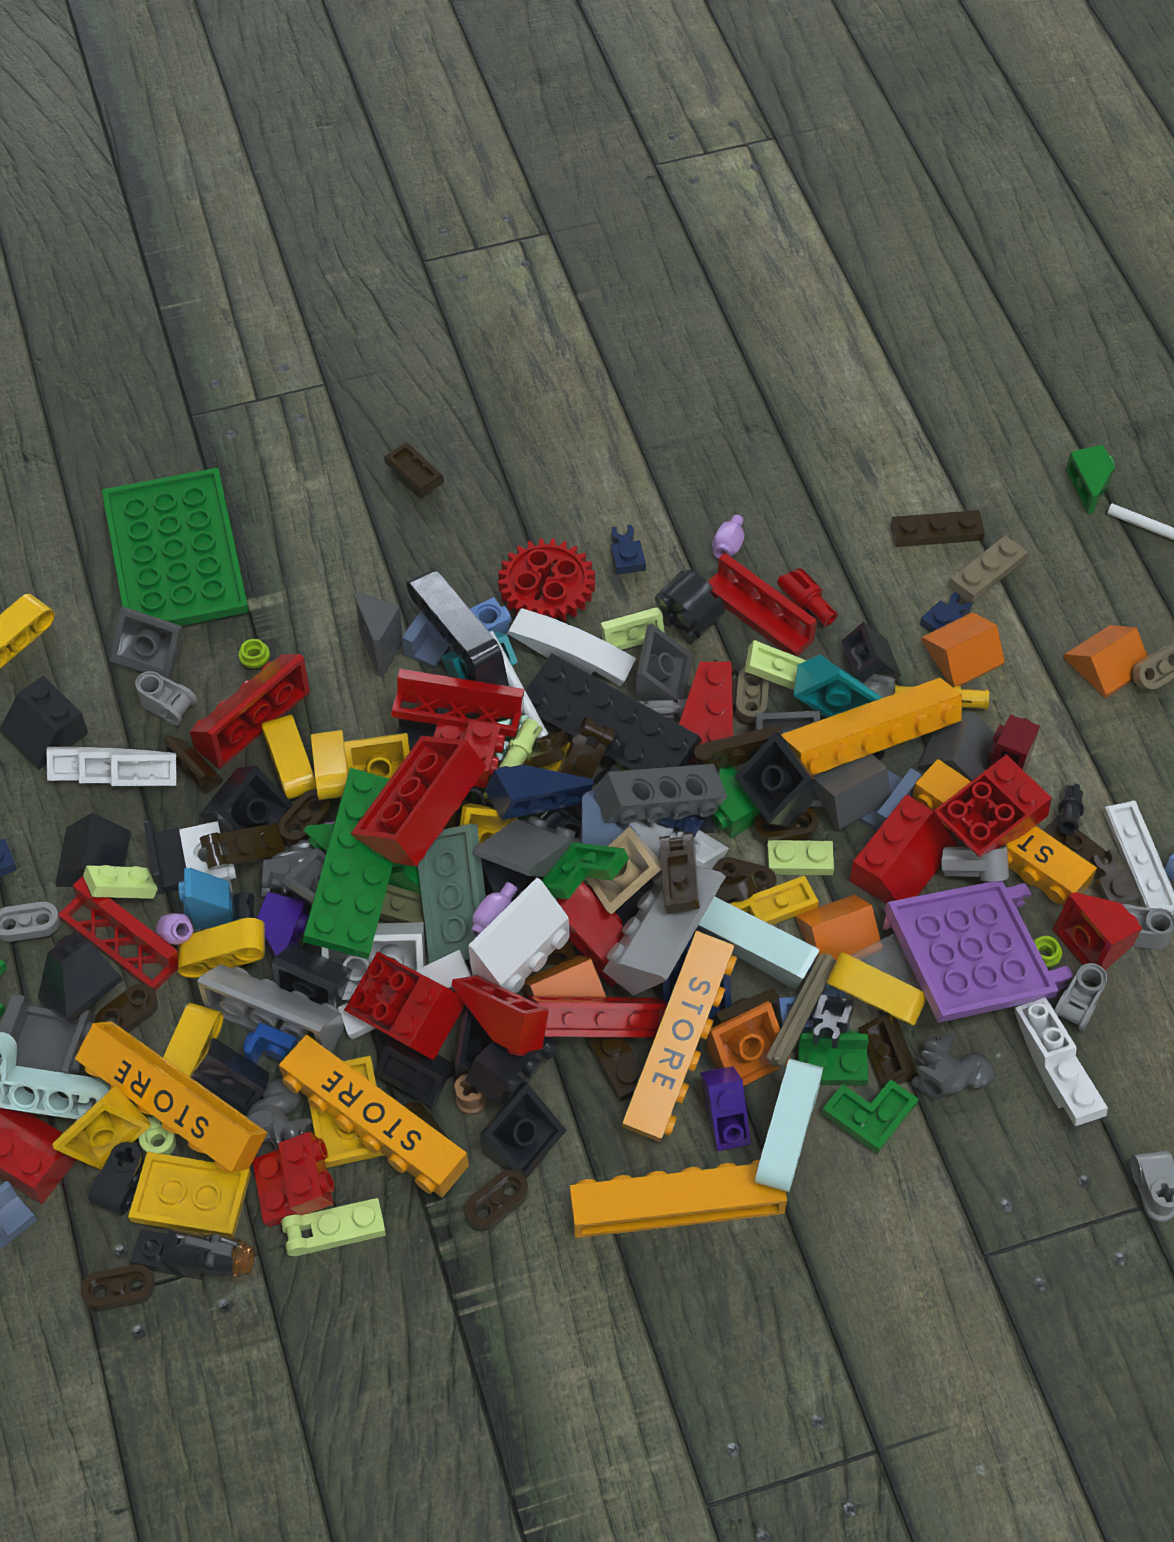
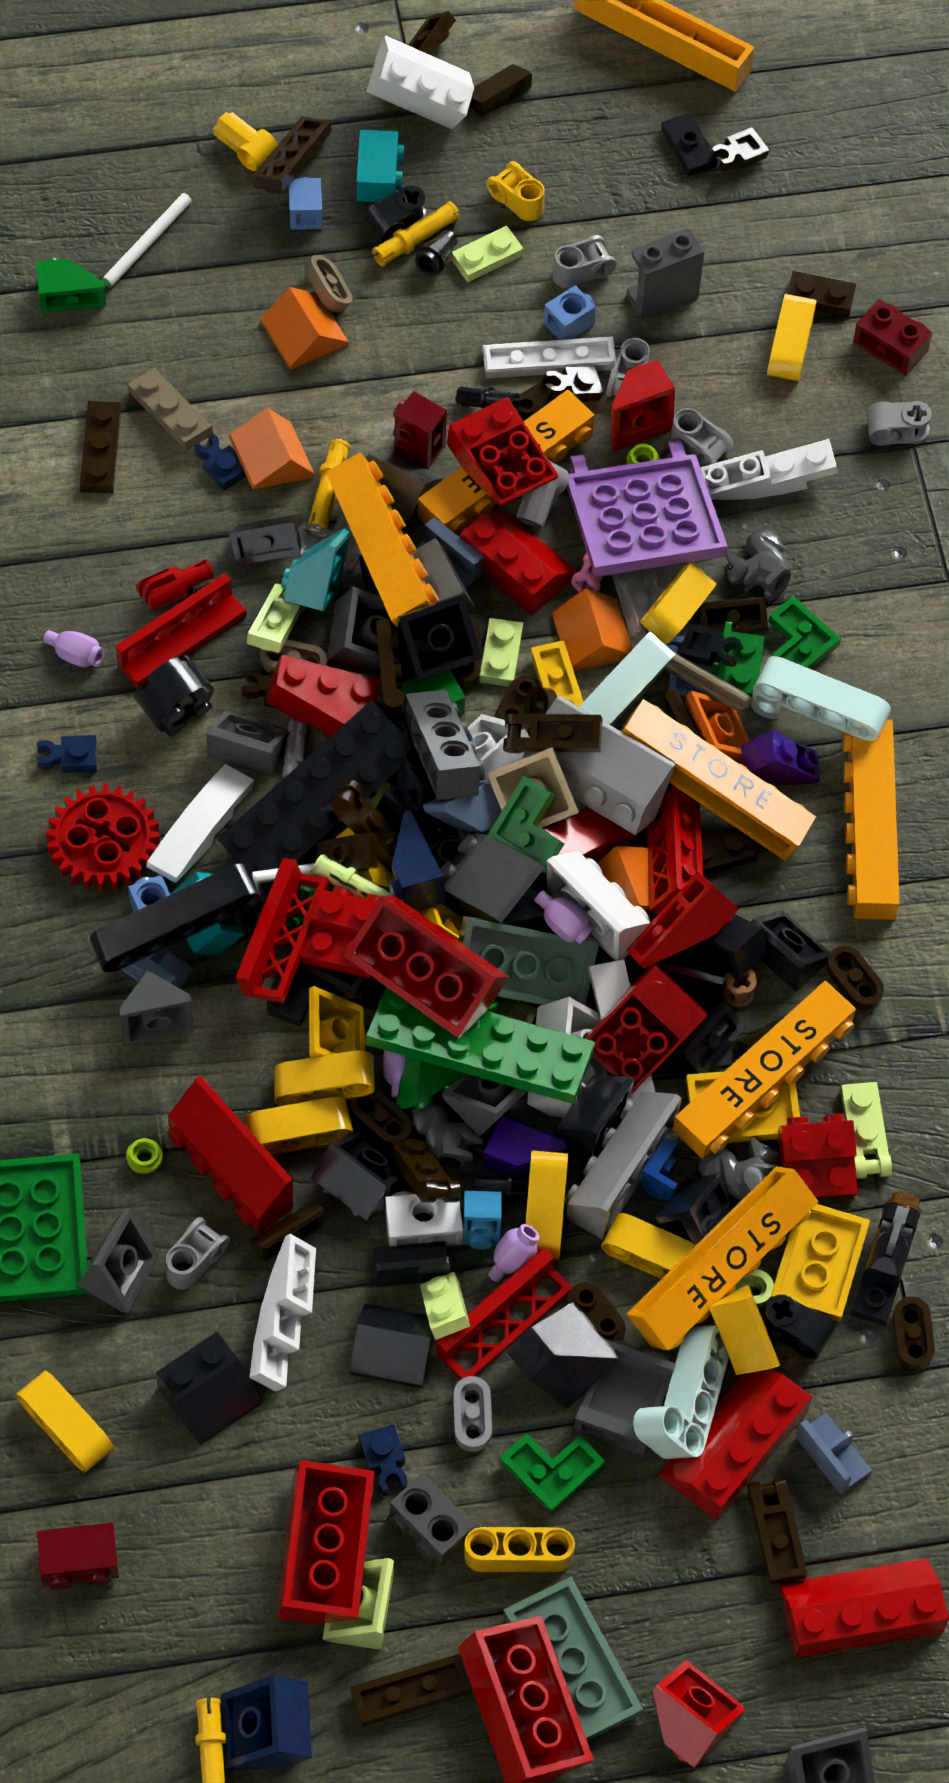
camera: 85 degrees left, 5 degrees up
yellowish green plate [601,607,664,650] -> none

